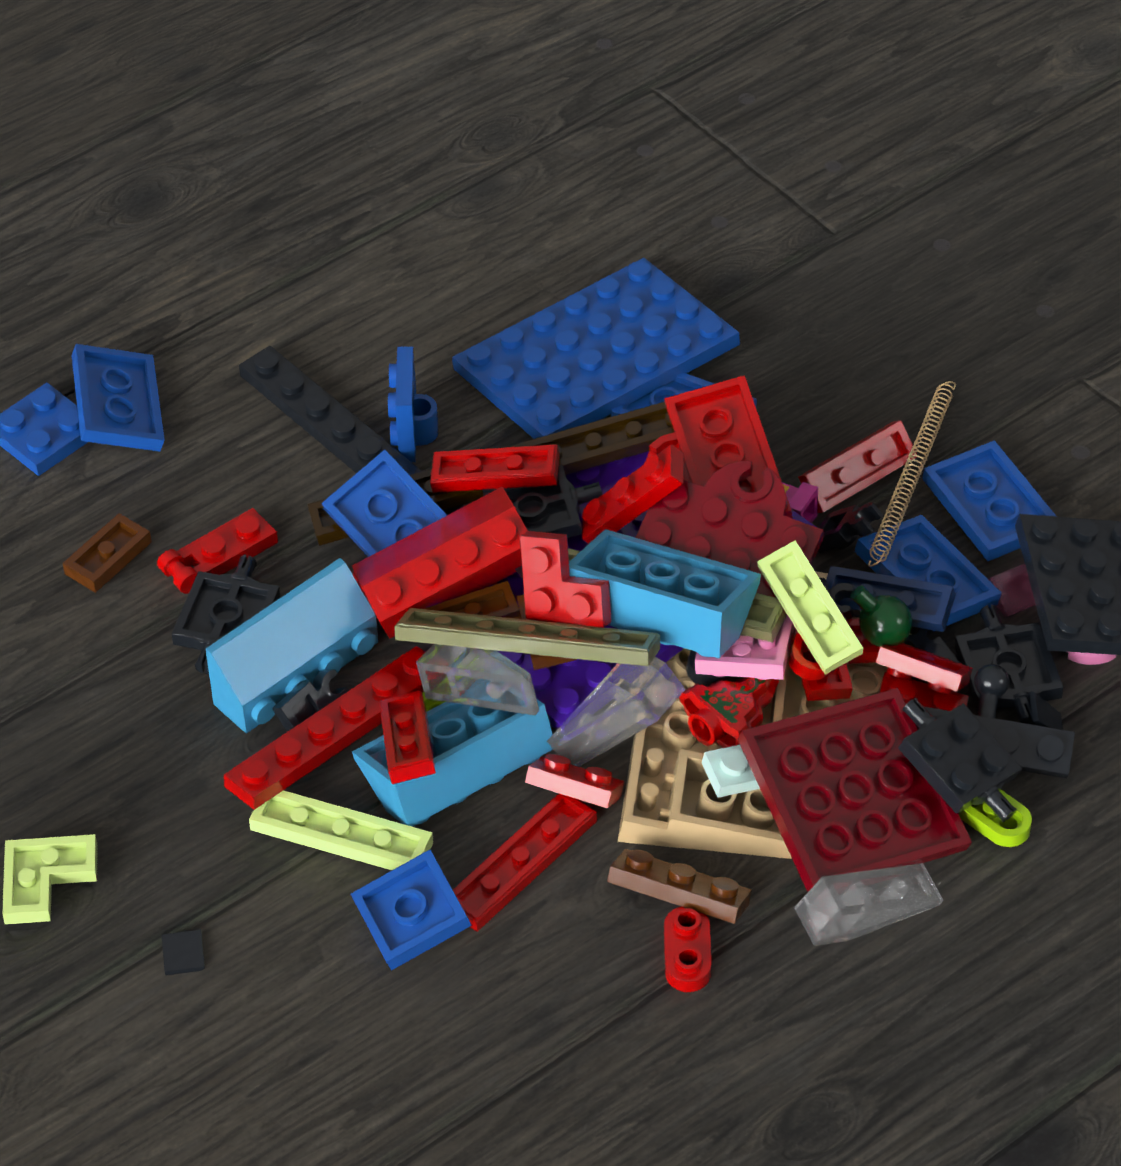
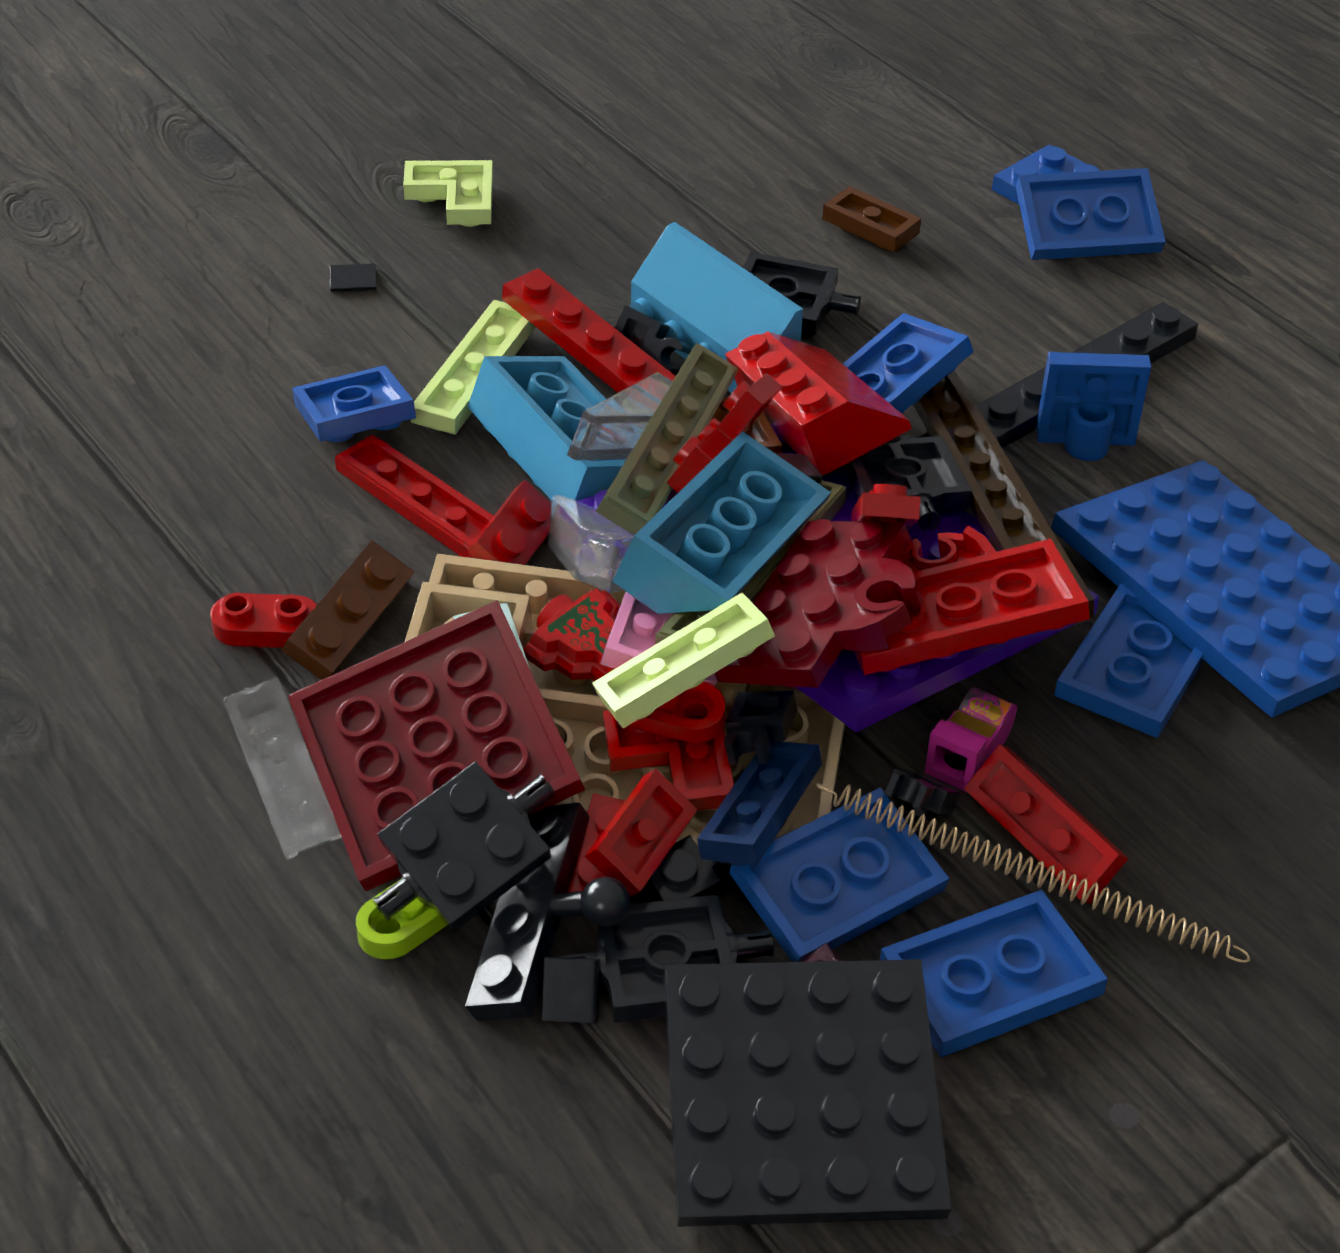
camera: 90 degrees right, 5 degrees down
red plate [157,508,278,594] -> none
red tile [379,691,436,784] -> none
red tile [430,444,560,493] -> none
dark green piece [850,585,912,647] -> none

